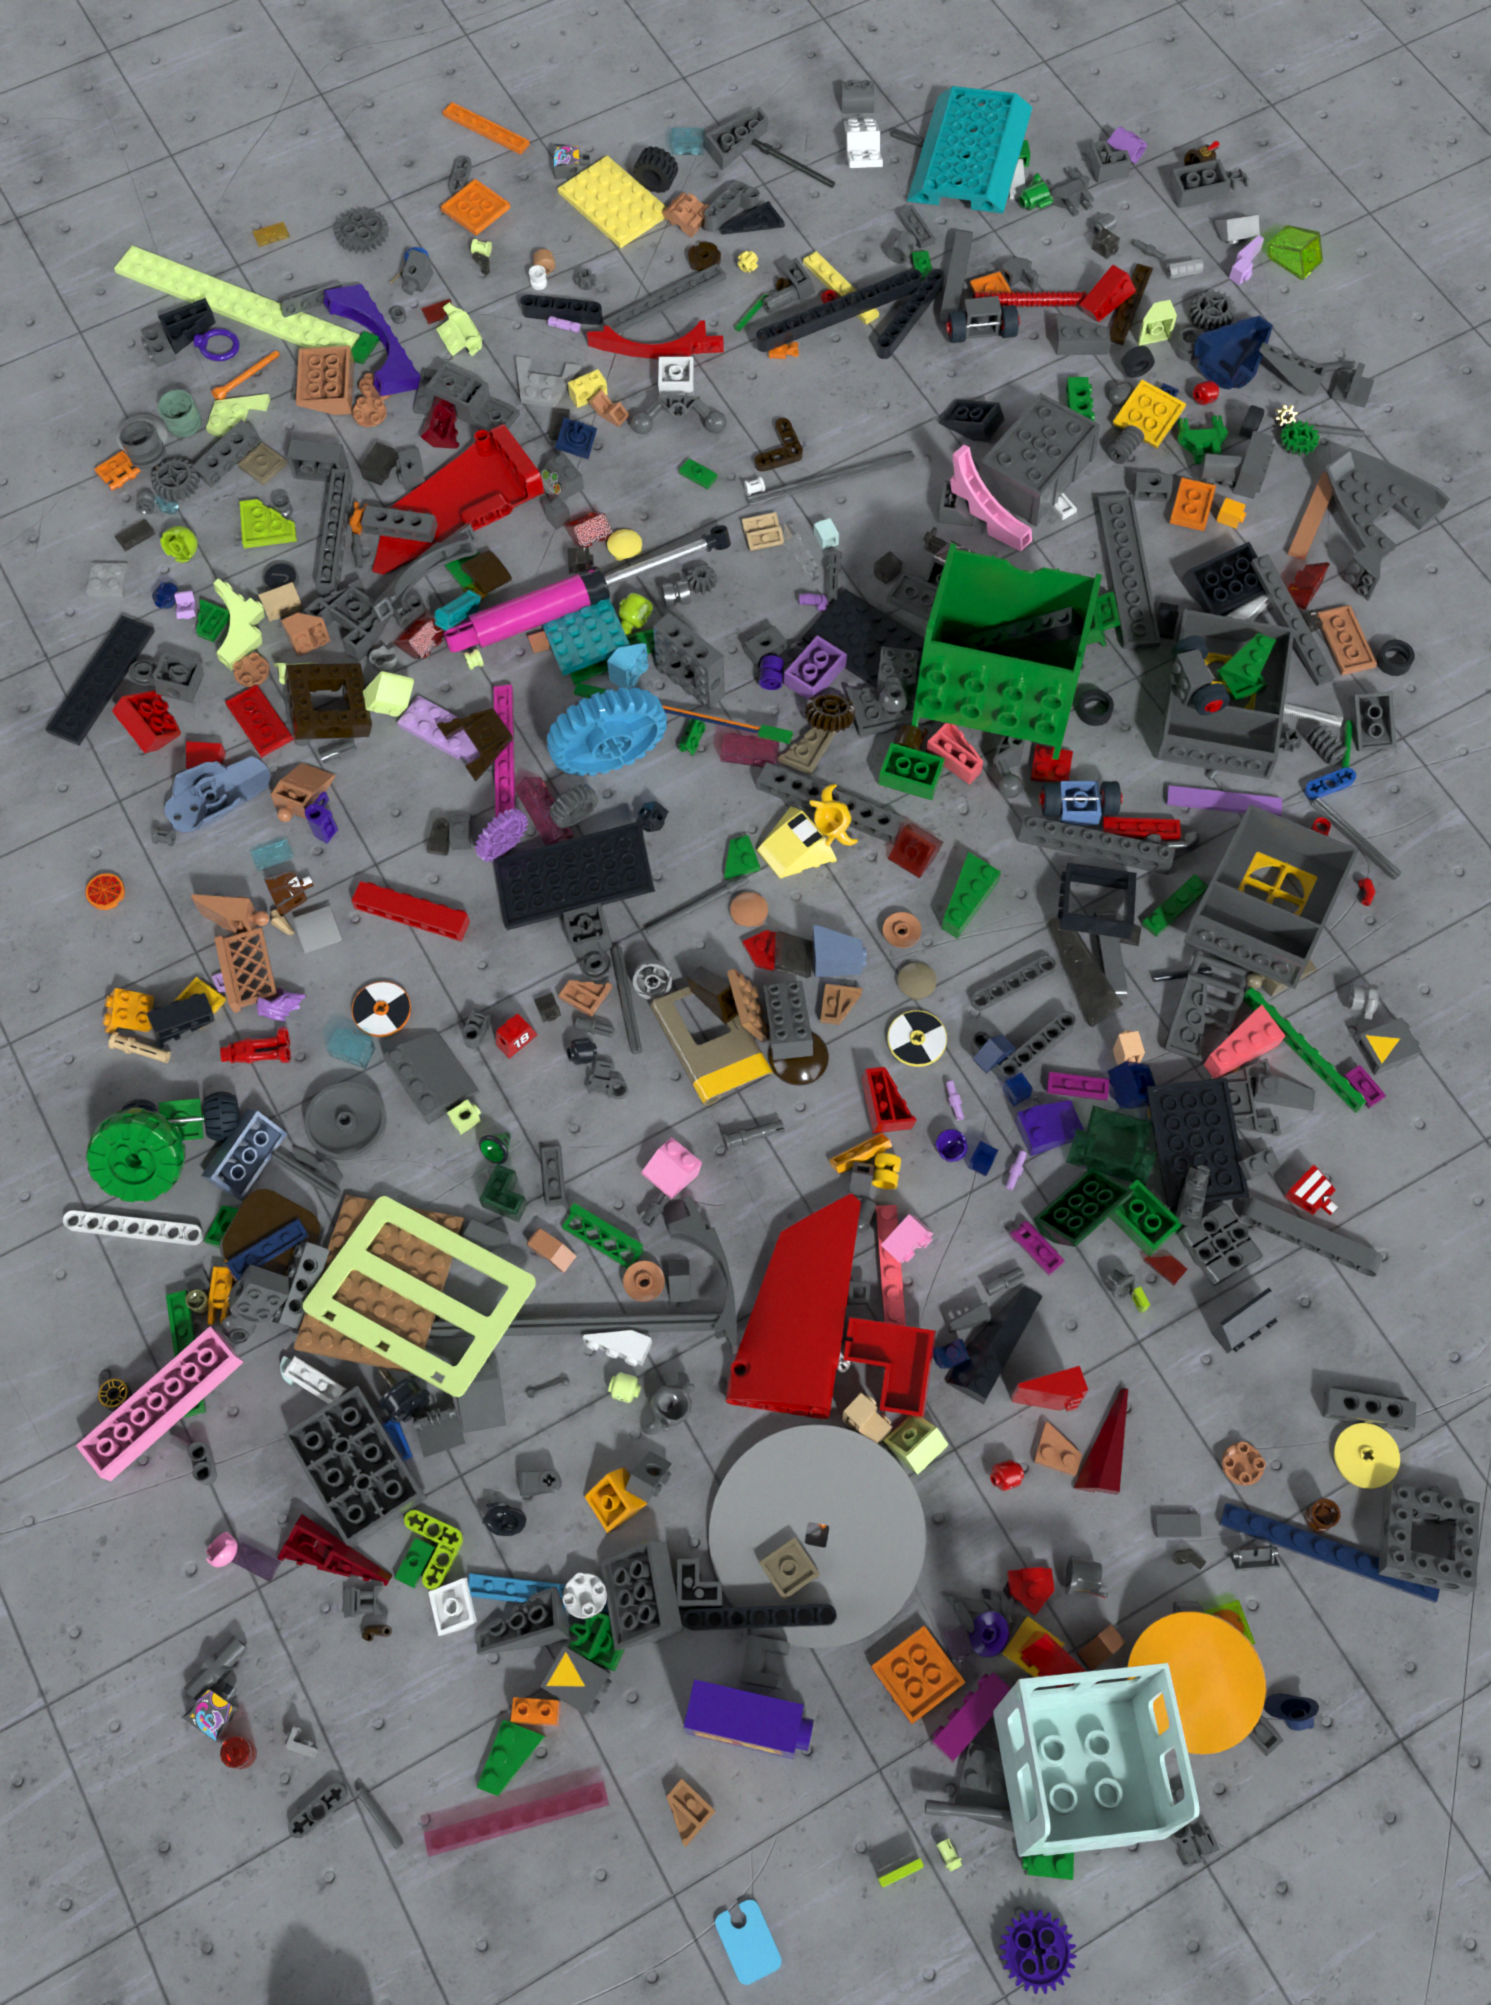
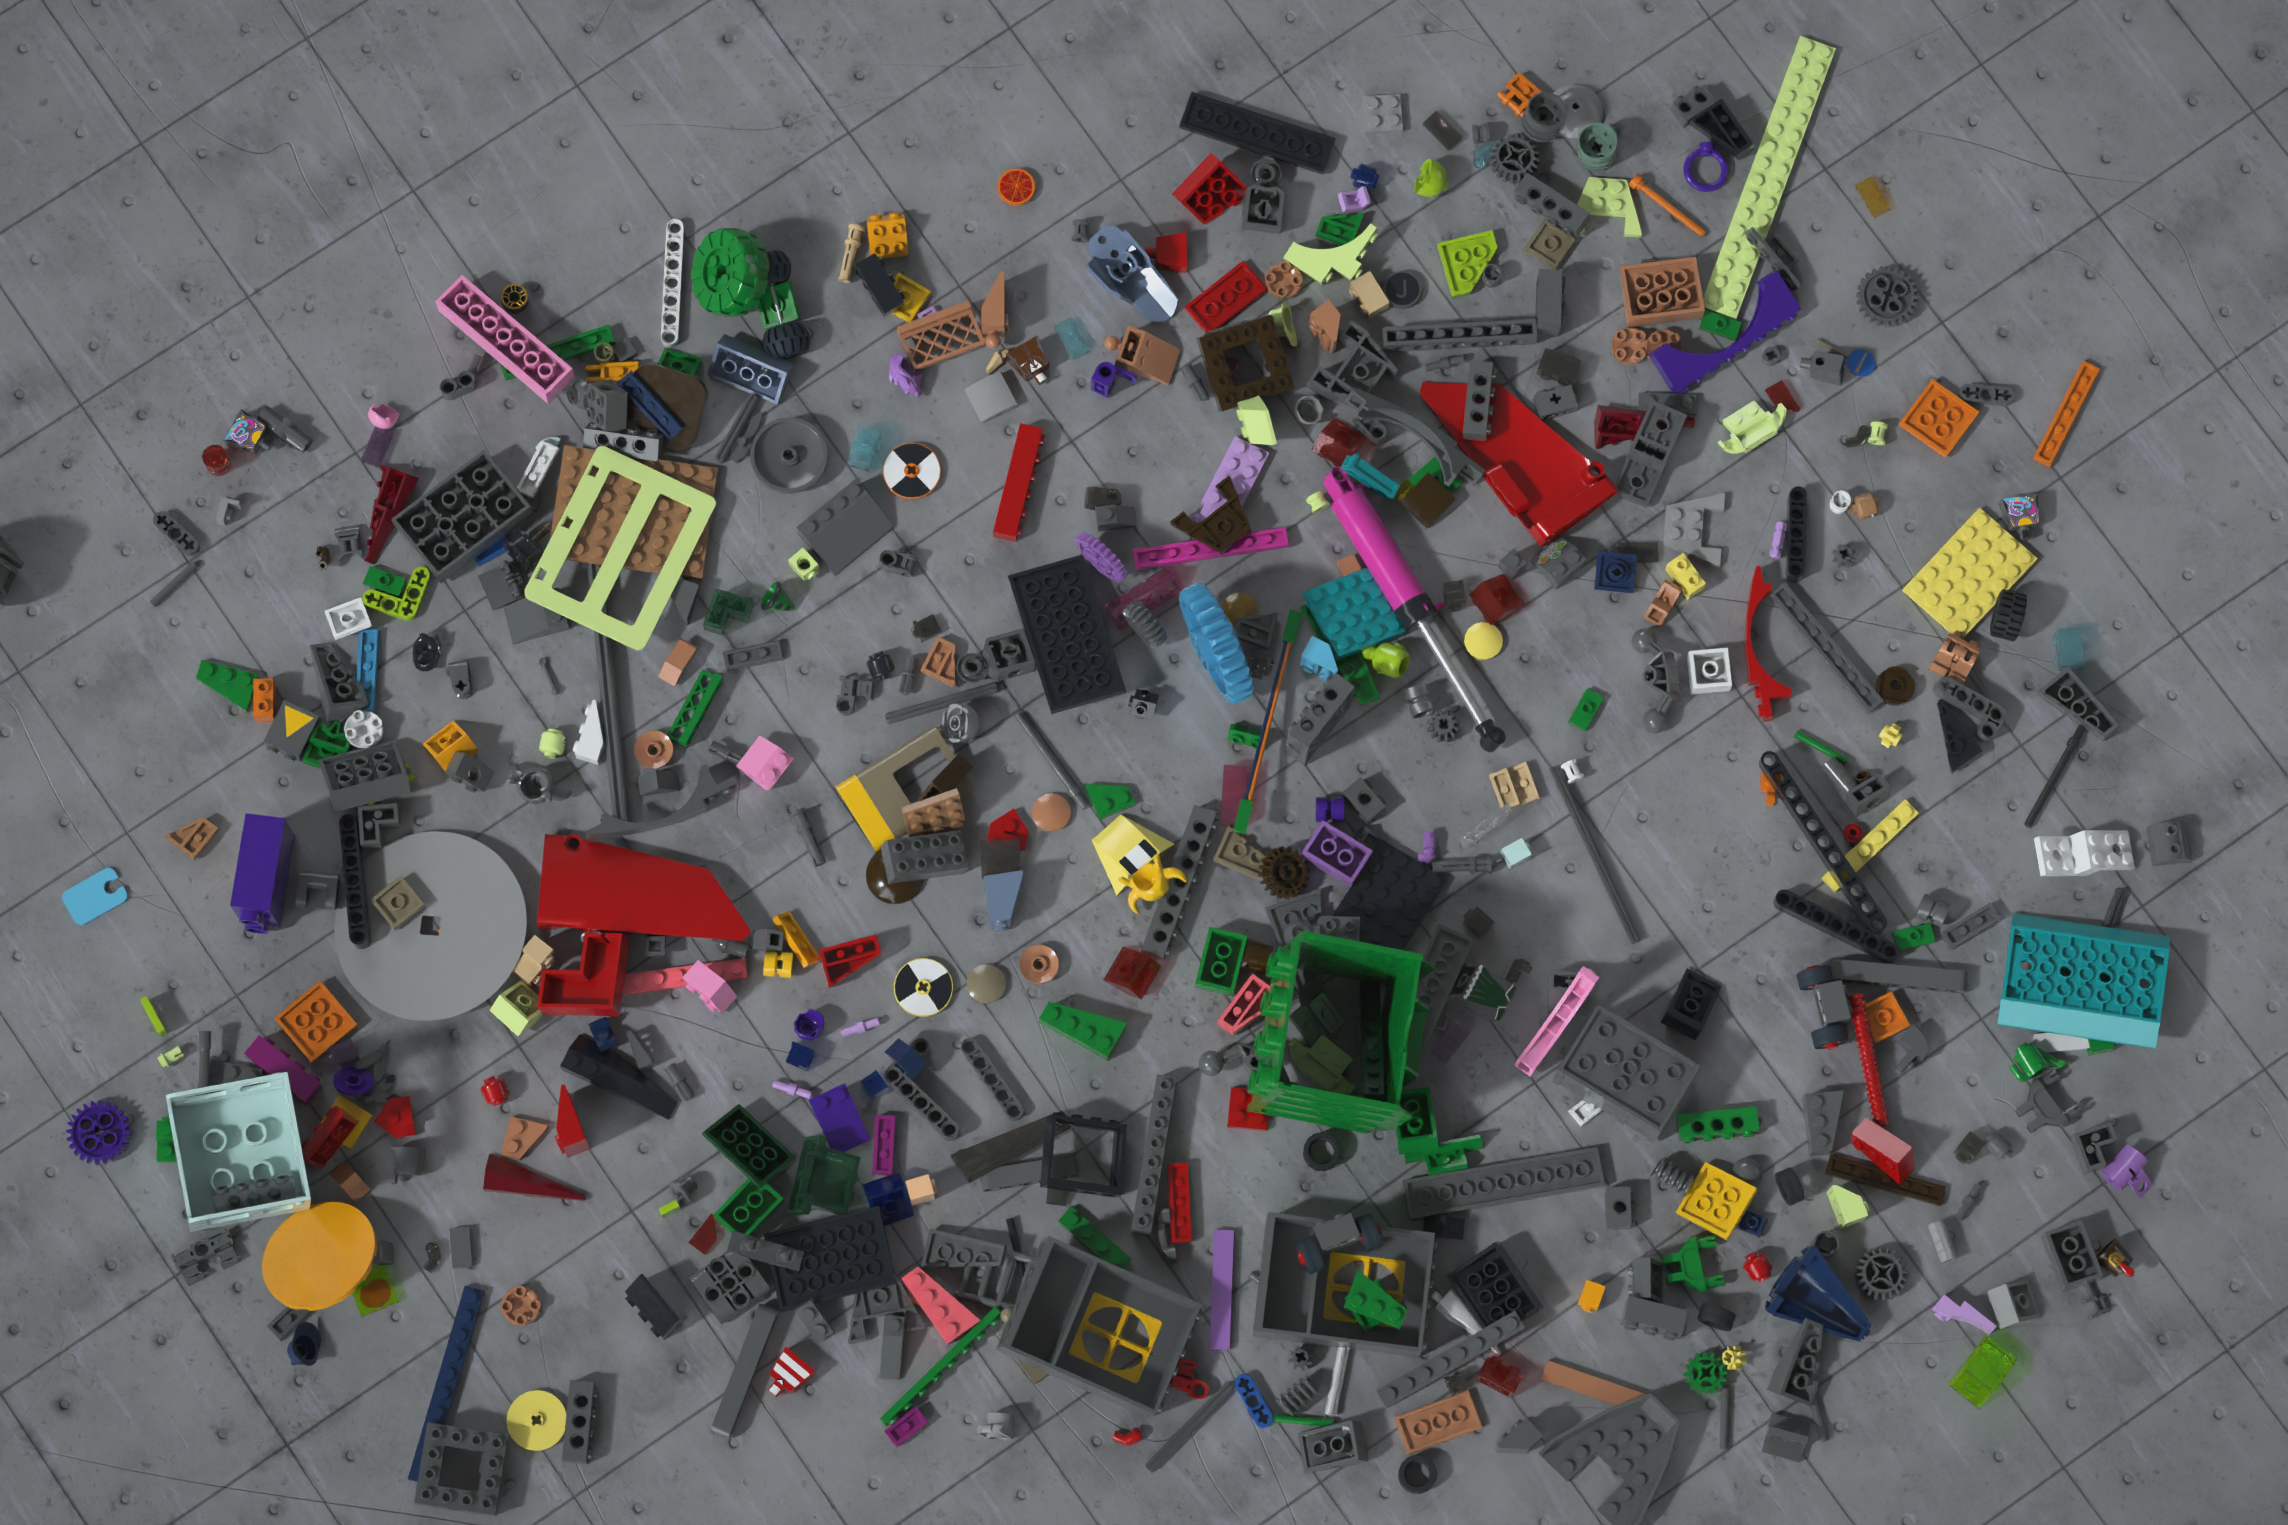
camera: 80 degrees right, 10 degrees up
red piece [220,1027,291,1064] -> none
orange plate [349,502,369,535] -> none
clear pink plate [424,1781,609,1857] -> none
red torso [496,1013,537,1059] -> none
dark brown beam [755,418,803,472] -> none
medium nougat wing [820,984,863,1025] -> none
magenta plate [1009,1220,1065,1276] -> none
brick [1039,781,1123,826] -> none
orange plate [1170,478,1216,531] -> none
dark grey hinge [1230,1545,1280,1571] -> none
reddish brown wheel [1305,1498,1341,1533] -> none
dark grey brick [1355,1017,1422,1076] -> none
none -> dark grey brick [212,1175,296,1217]

